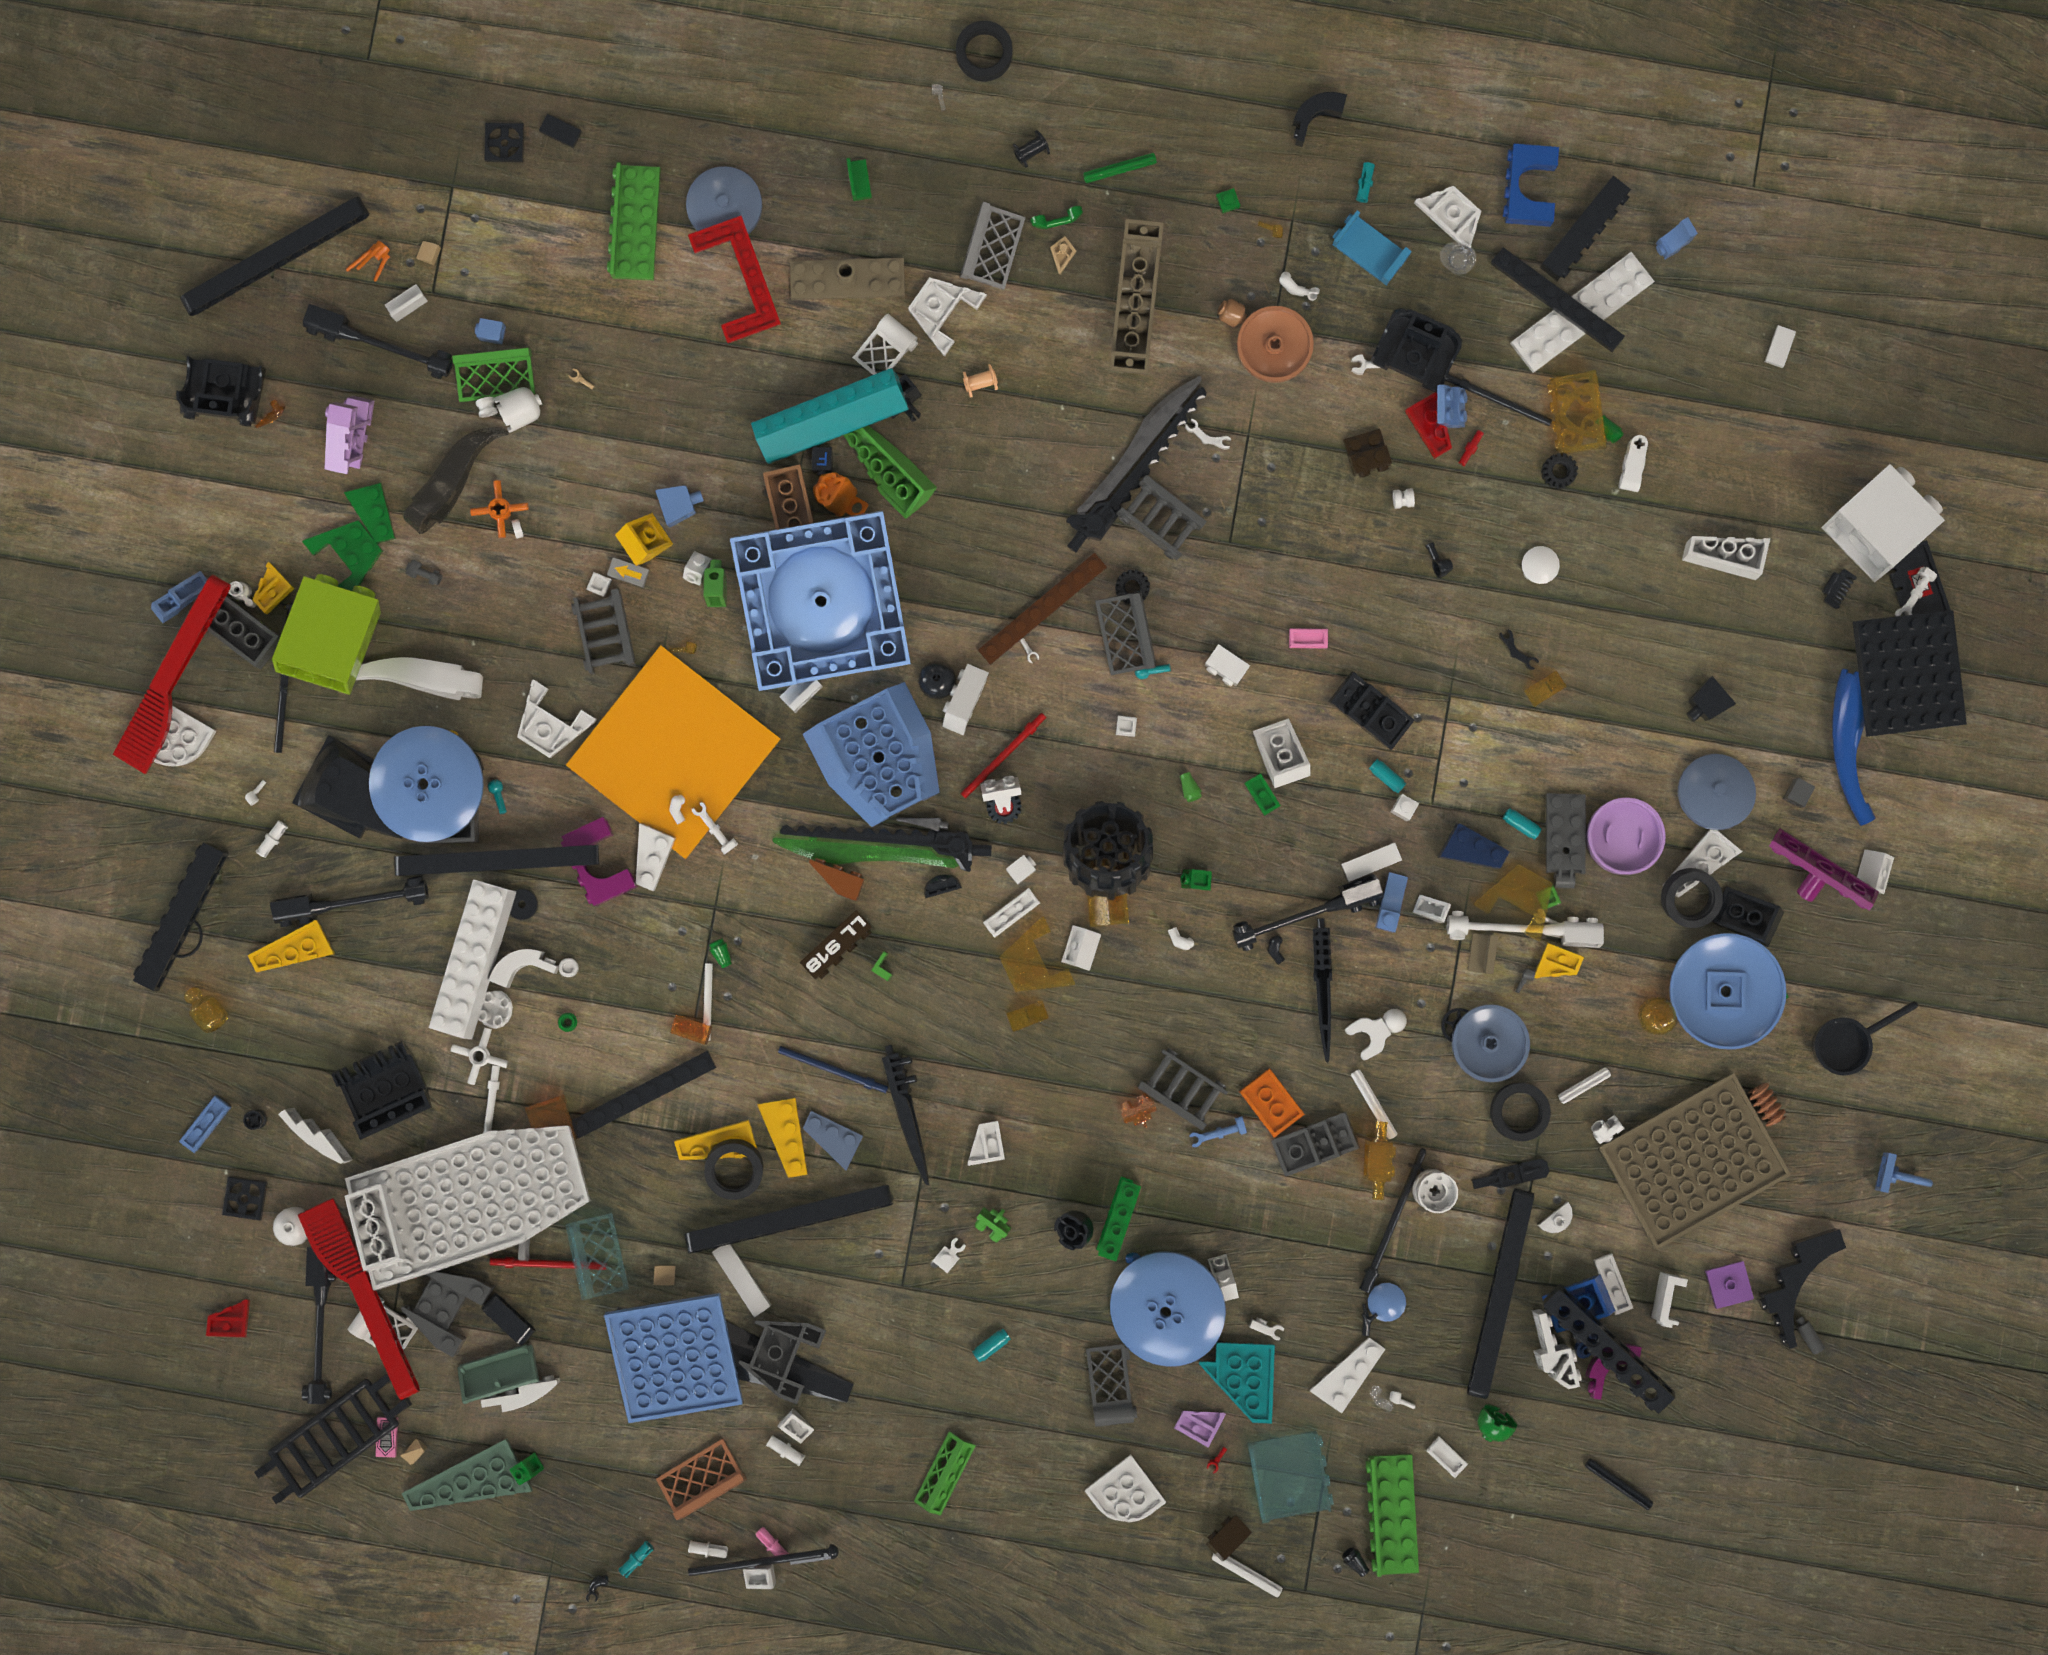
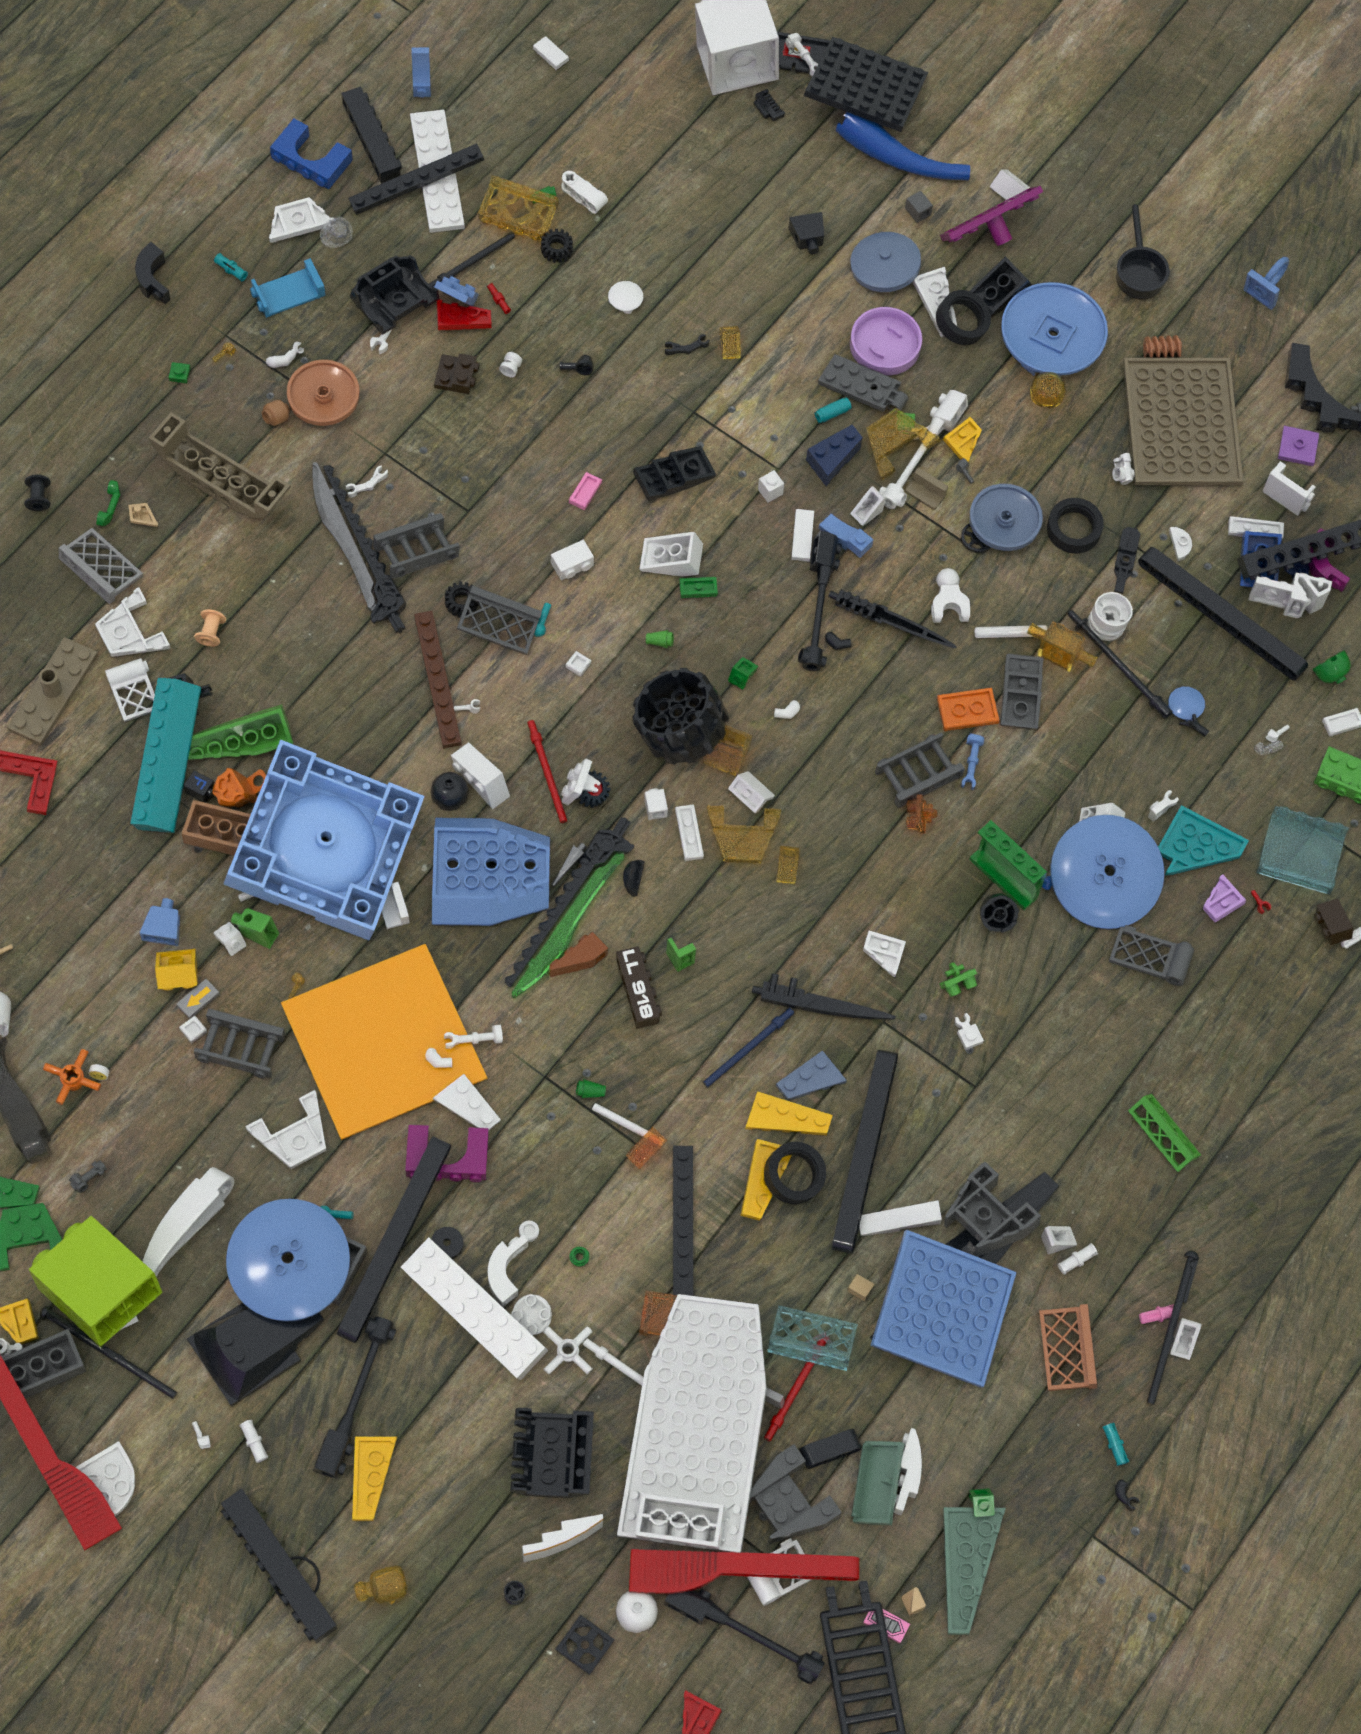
camera: 70 degrees left, 20 degrees down
medium blue tile [179,1095,231,1153] -> none
white axle [688,1540,728,1558] -> none
teal piece [972,1329,1011,1362] -> none
green axle [1083,153,1157,183] -> none
white plate [1084,1454,1166,1522] -> none
white wing [1309,1337,1385,1413] -> none
teal piece [1369,759,1407,793] -> none
white axle [1558,1068,1611,1104] -> none
white wedge [1682,536,1770,580] -> none

